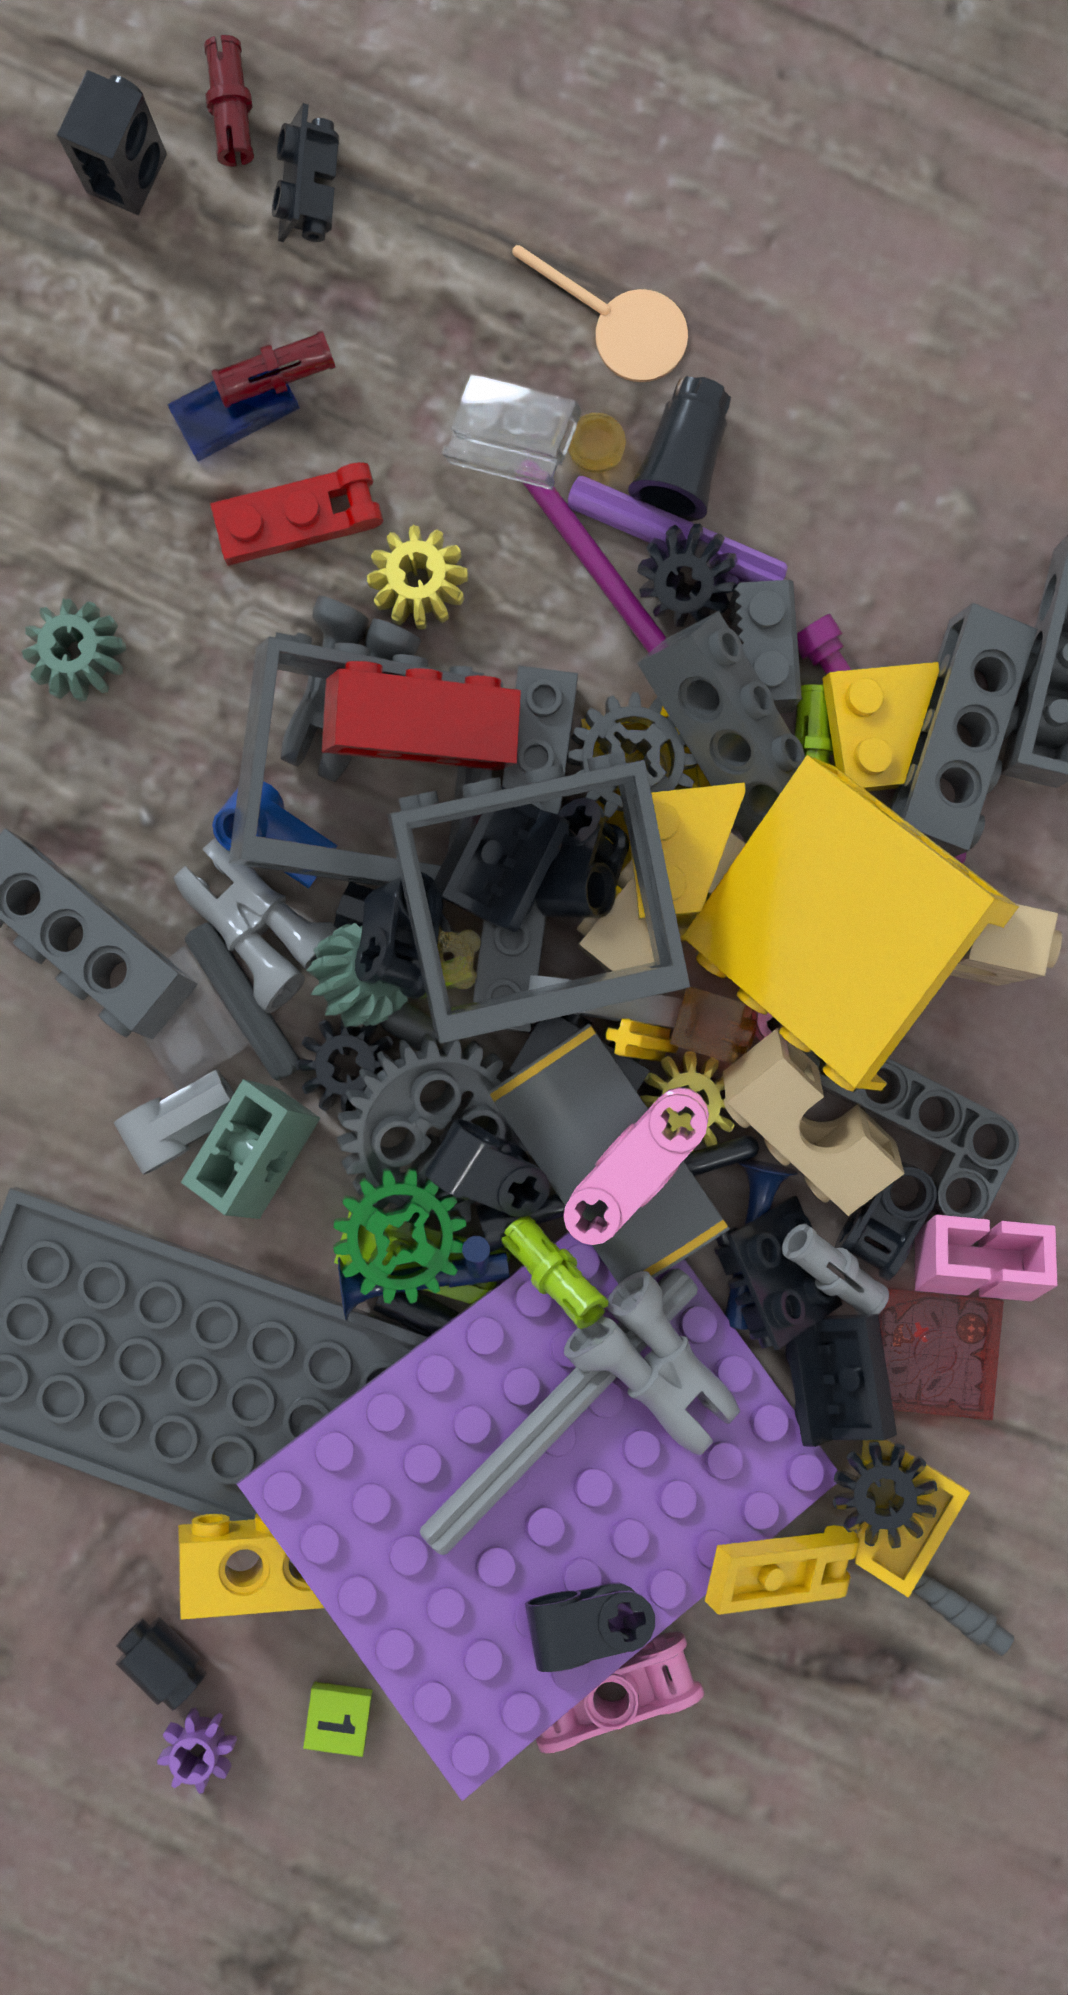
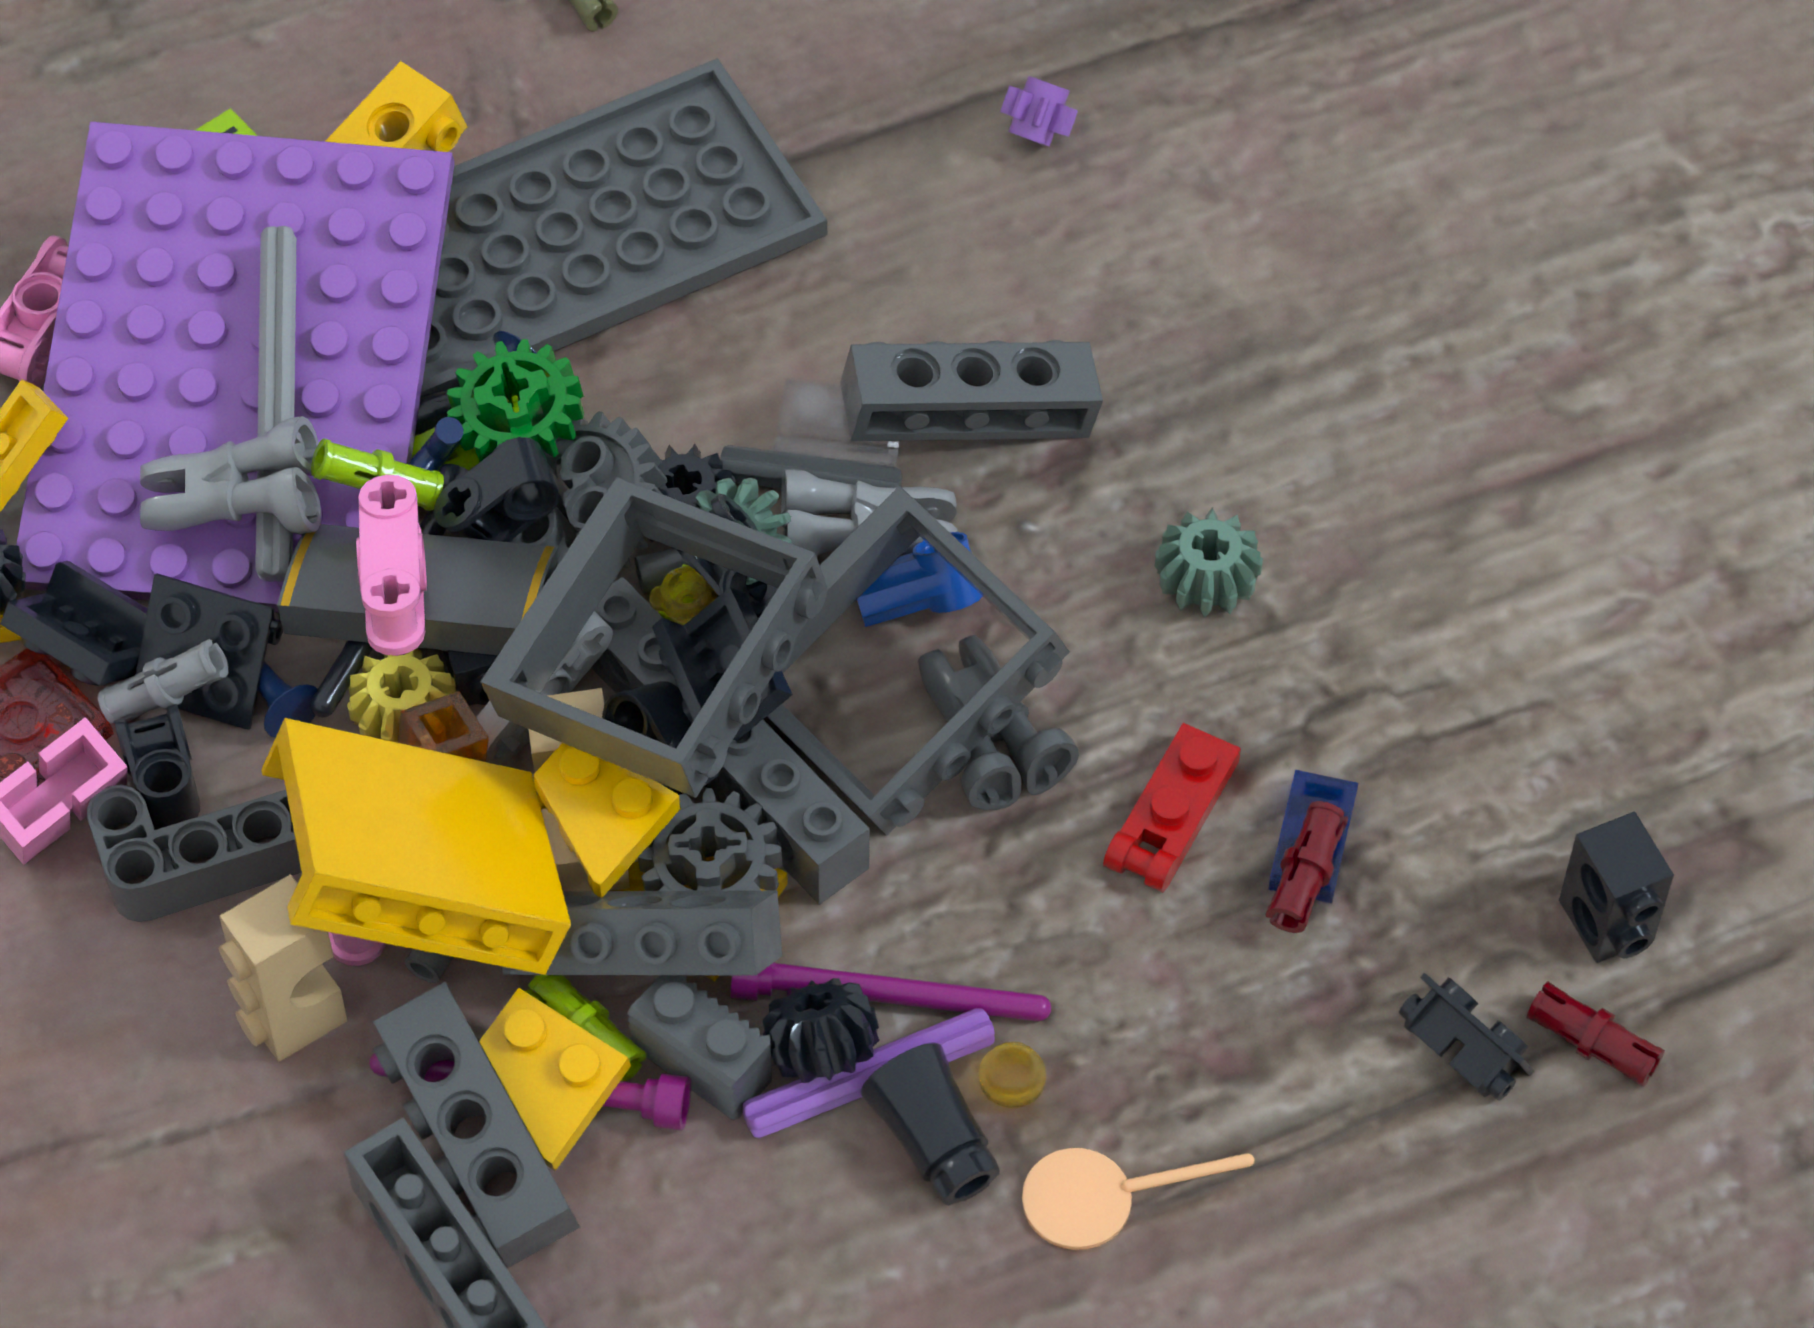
camera: 125 degrees right, 30 degrees down
light grey piece [114,1069,234,1175] -> none
black brick [116,1617,207,1711] -> none
medium lavender gear [157,1707,237,1794] -> none
sand green brick [181,1079,320,1219] -> none
red brick [322,661,521,771] -> none
light yellow gear [367,524,468,630] -> none
clear plate [442,375,582,490] -> none
black piece [525,1582,655,1672] -> none
yellow axle [606,1019,679,1062] -> none
tan arch [723,1028,905,1216] -> none

